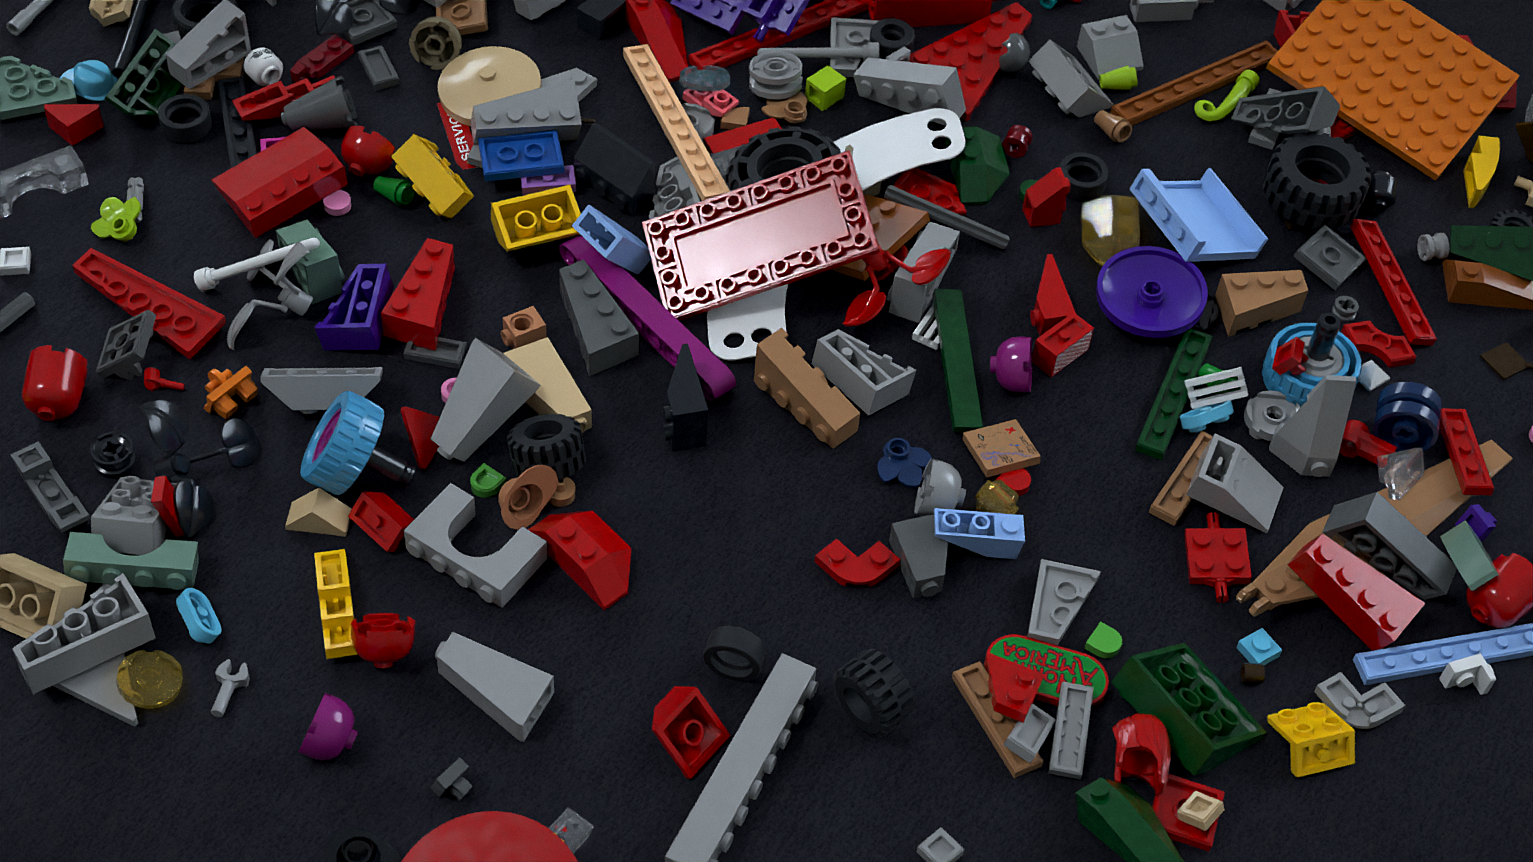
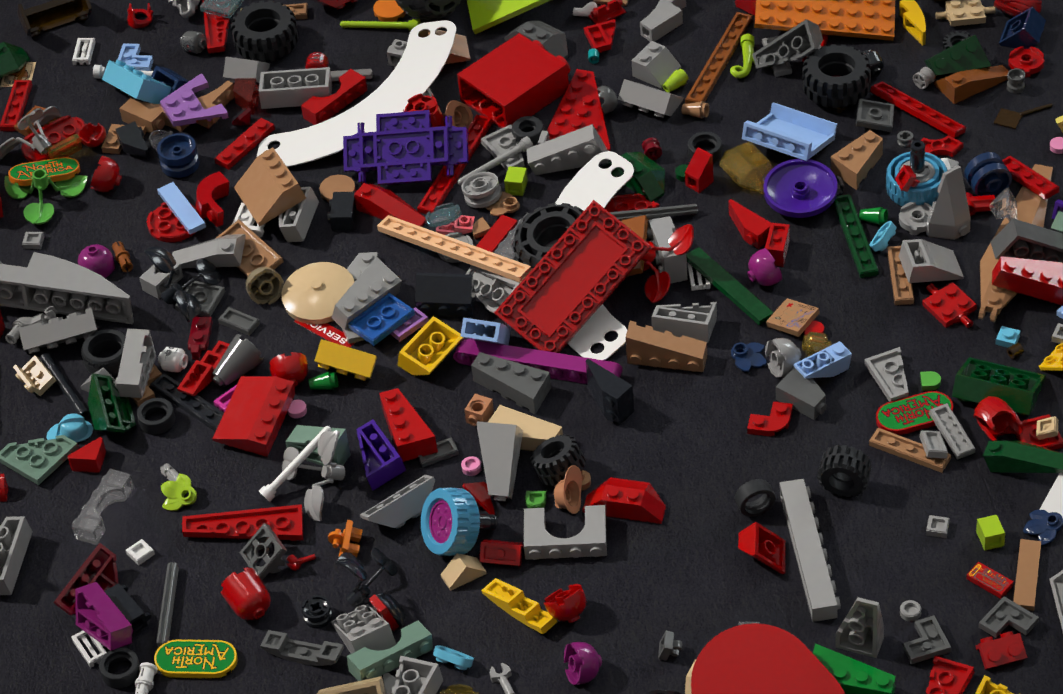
camera: 25 degrees left, 5 degrees down
light grey slope [435,632,554,742] -> none
red wing [984,652,1045,723] -> none
white tile [1185,367,1249,409] -> none

